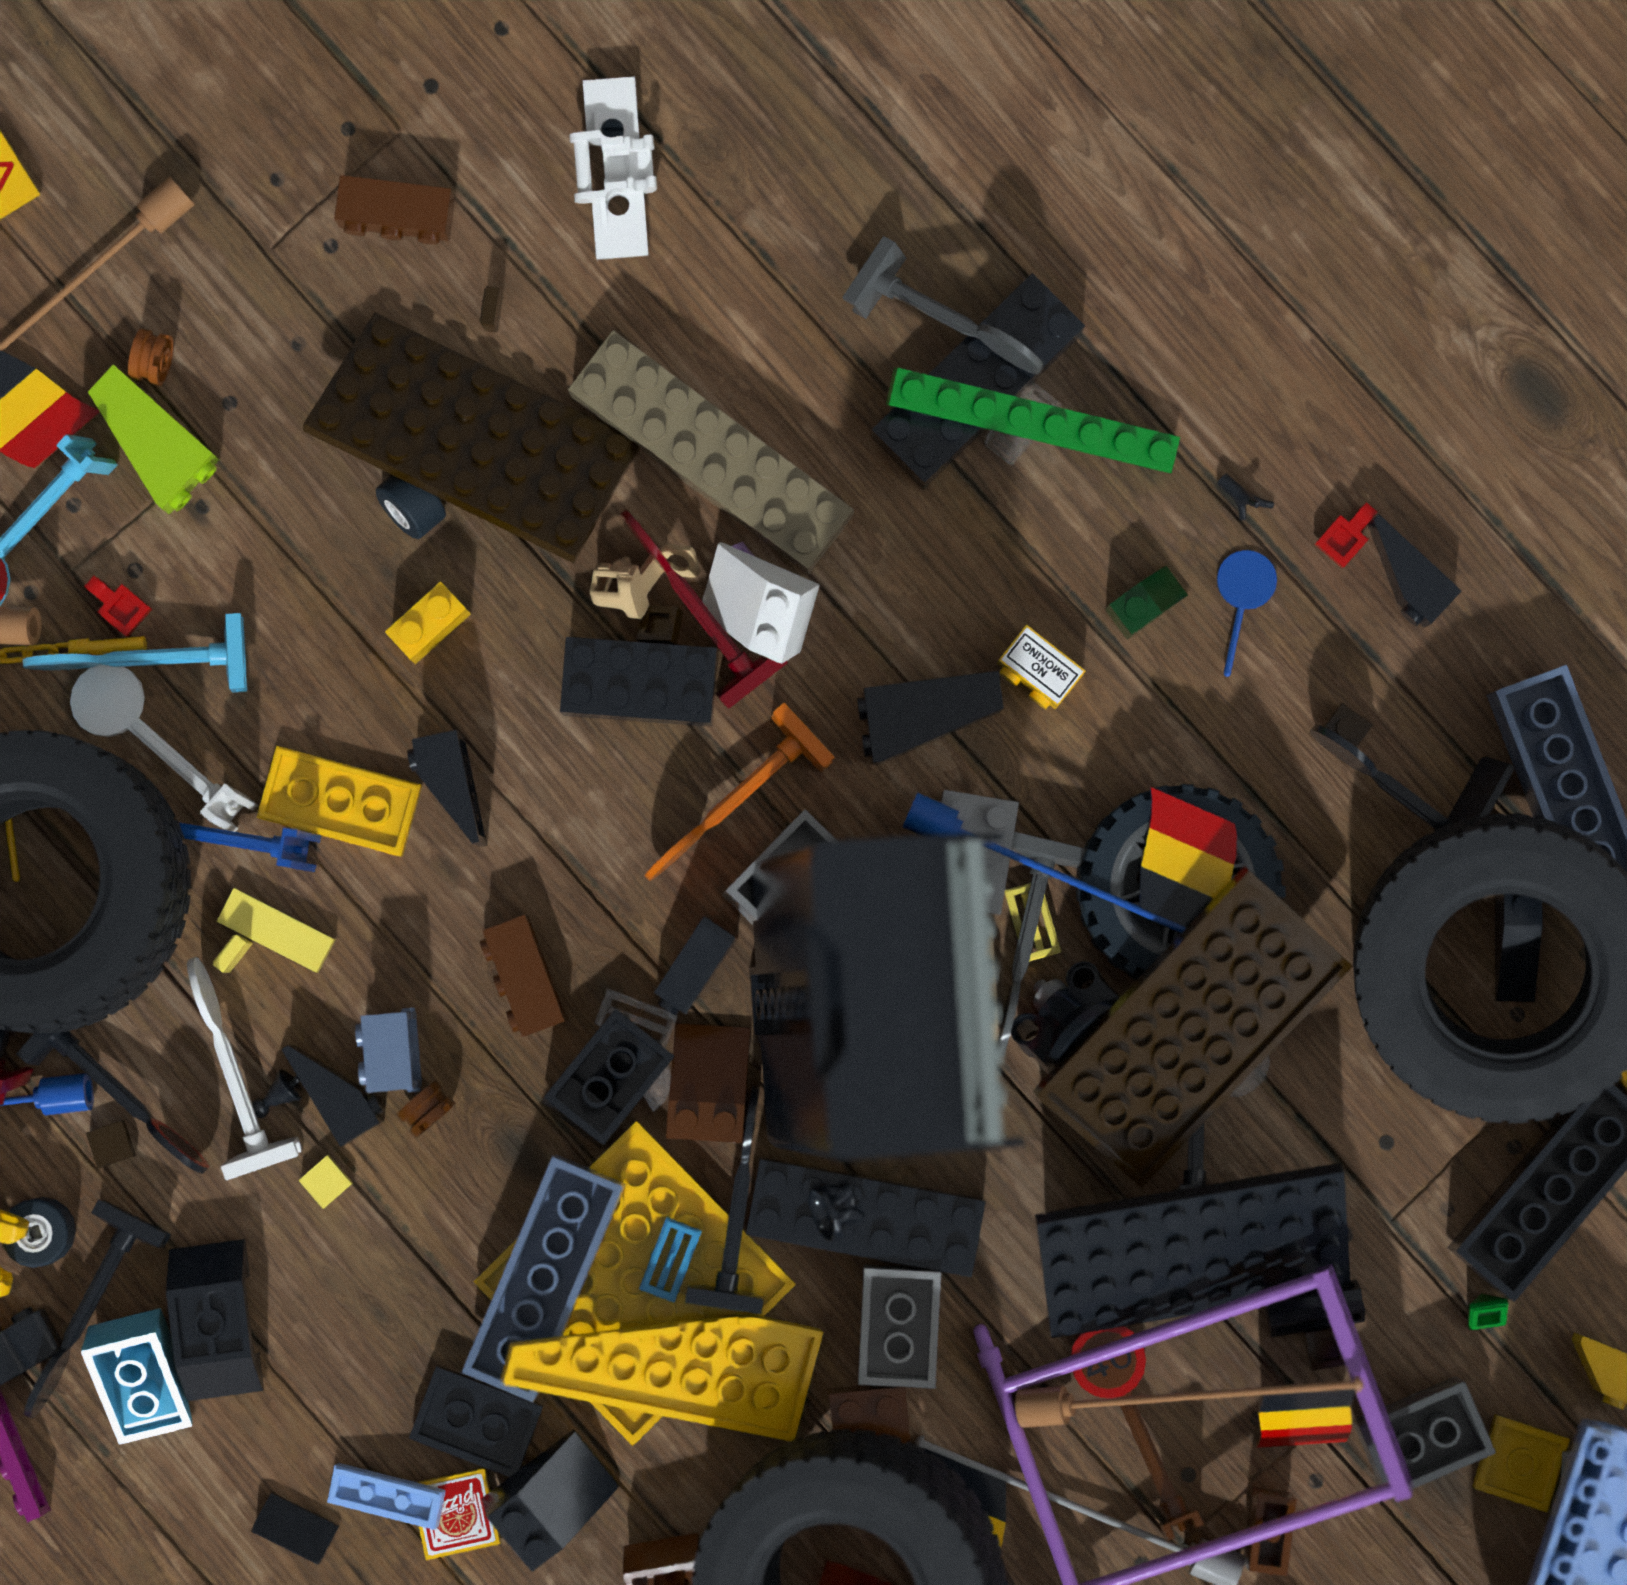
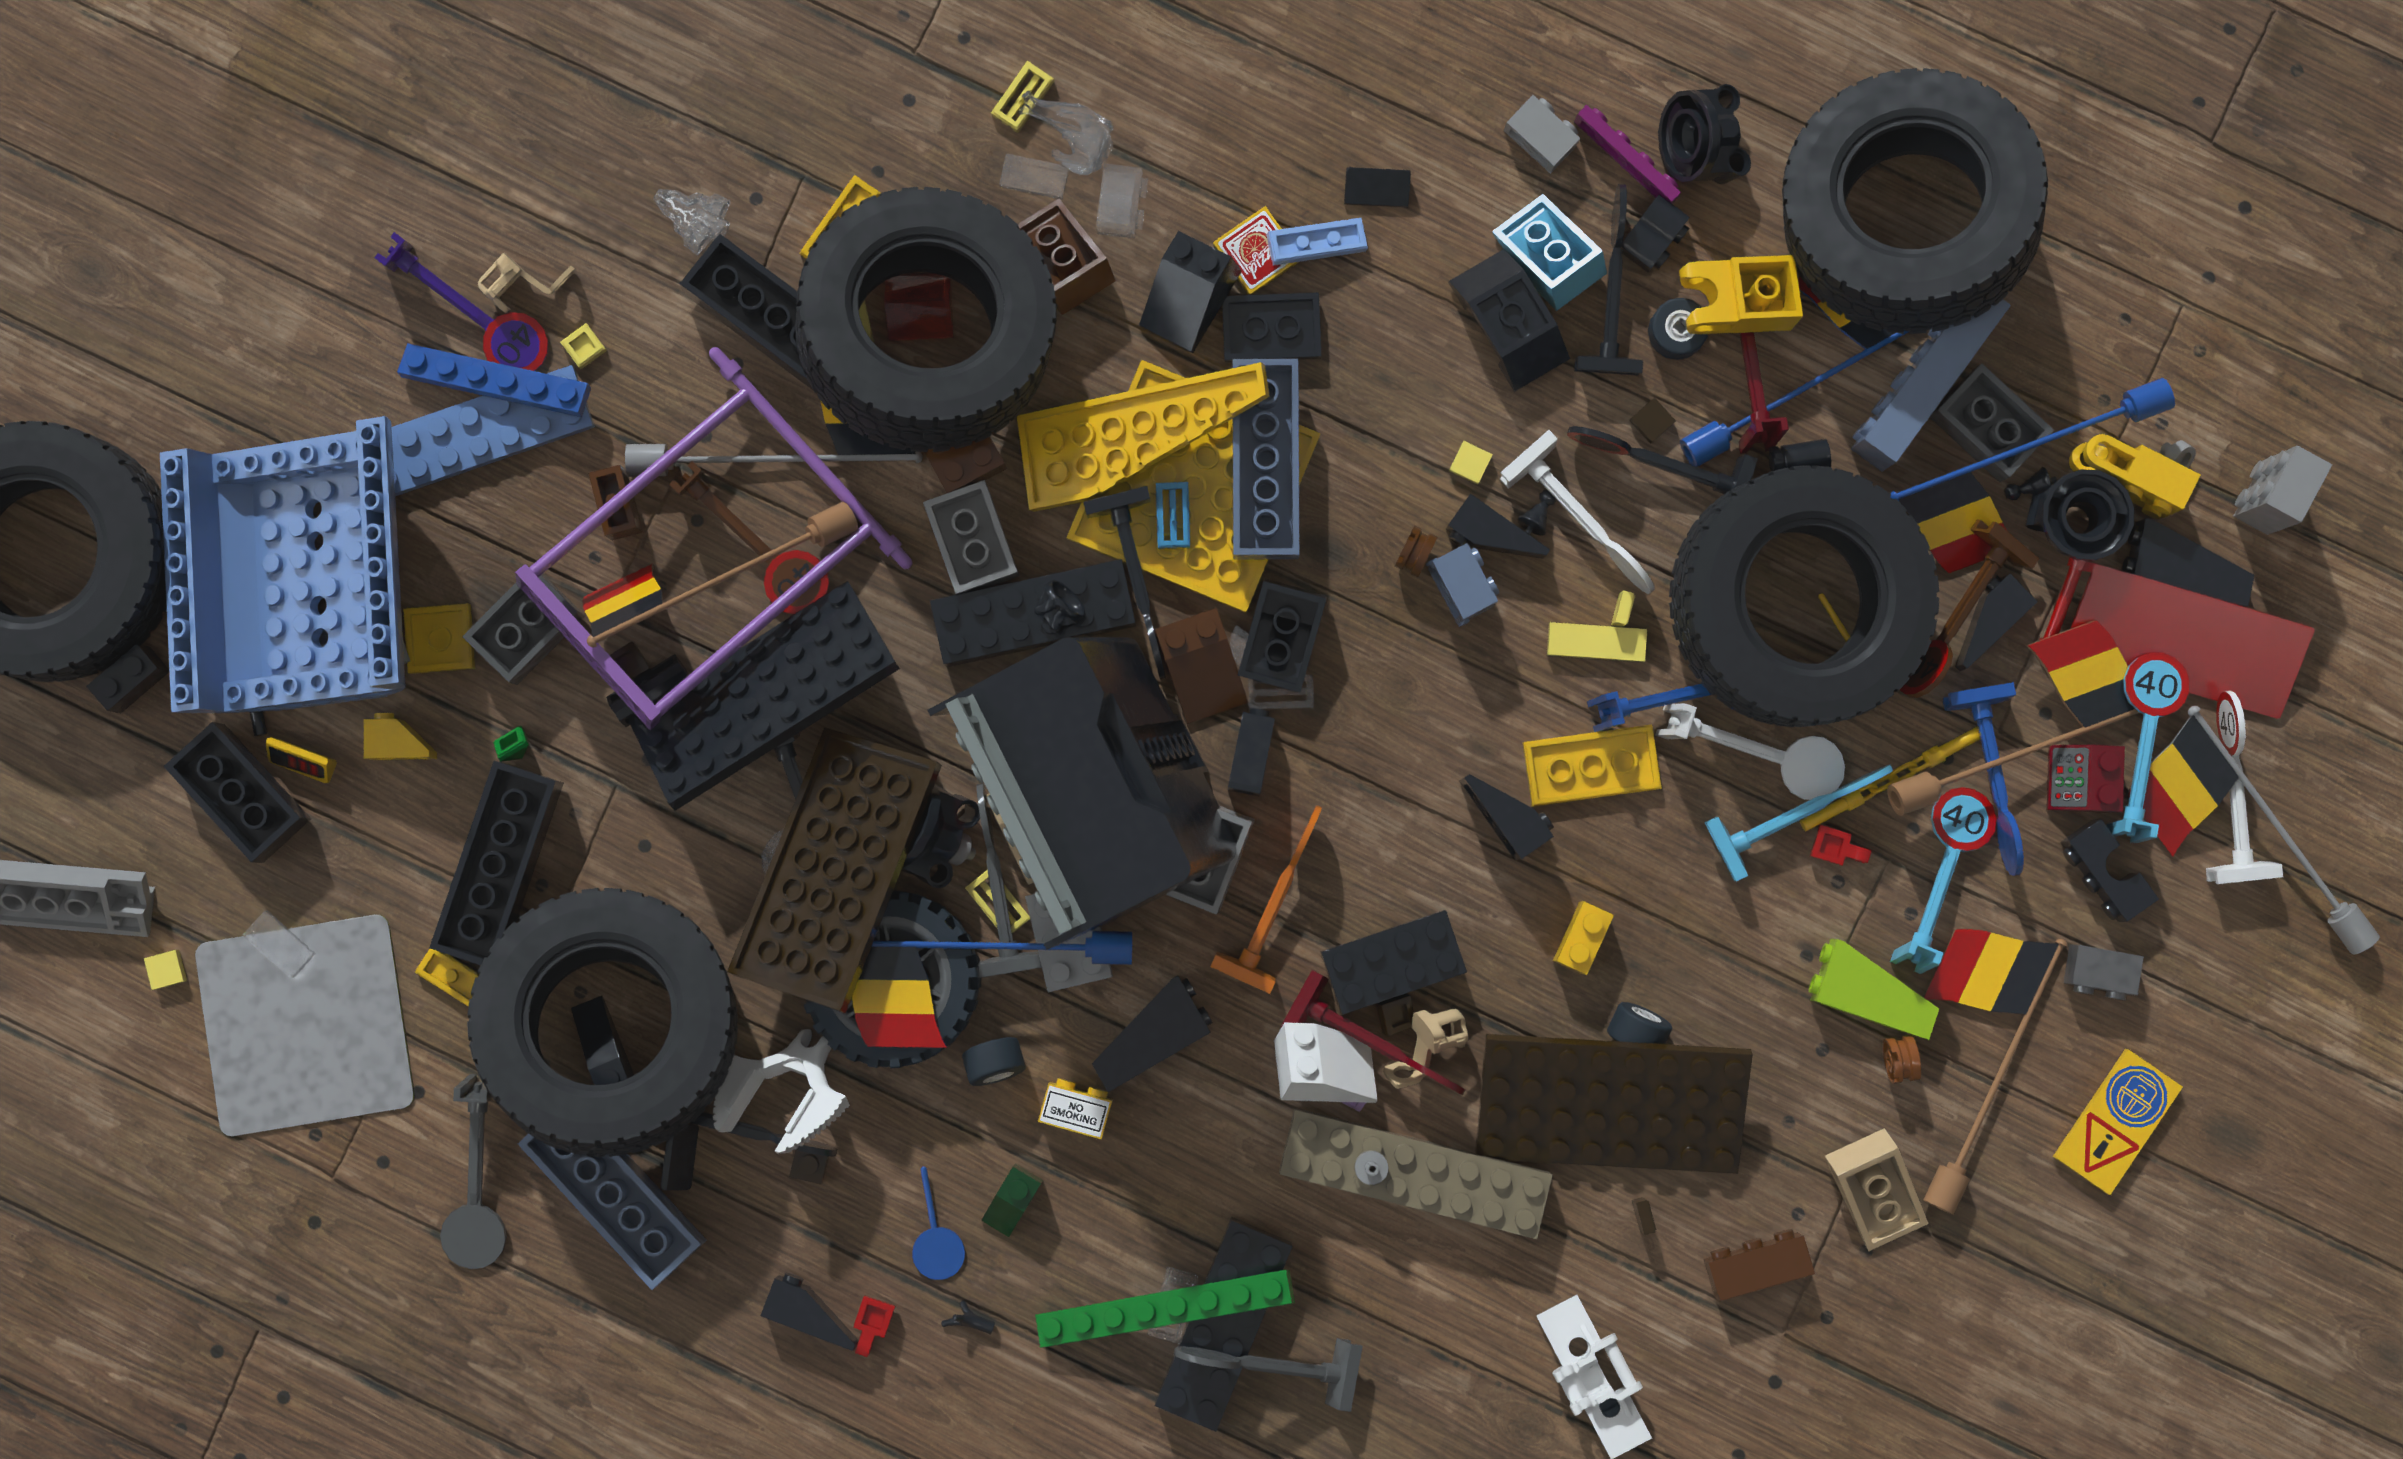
camera: 155 degrees right, 0 degrees up
reddish brown brick [480,915,568,1037] -> none
none -> white piece [713,1029,850,1154]
none -> black wheel [962,1037,1026,1086]
none -> light grey tile [1354,1150,1388,1185]
none -> light grey brick [1504,95,1580,174]
none -> tan slope [1825,1128,1928,1251]

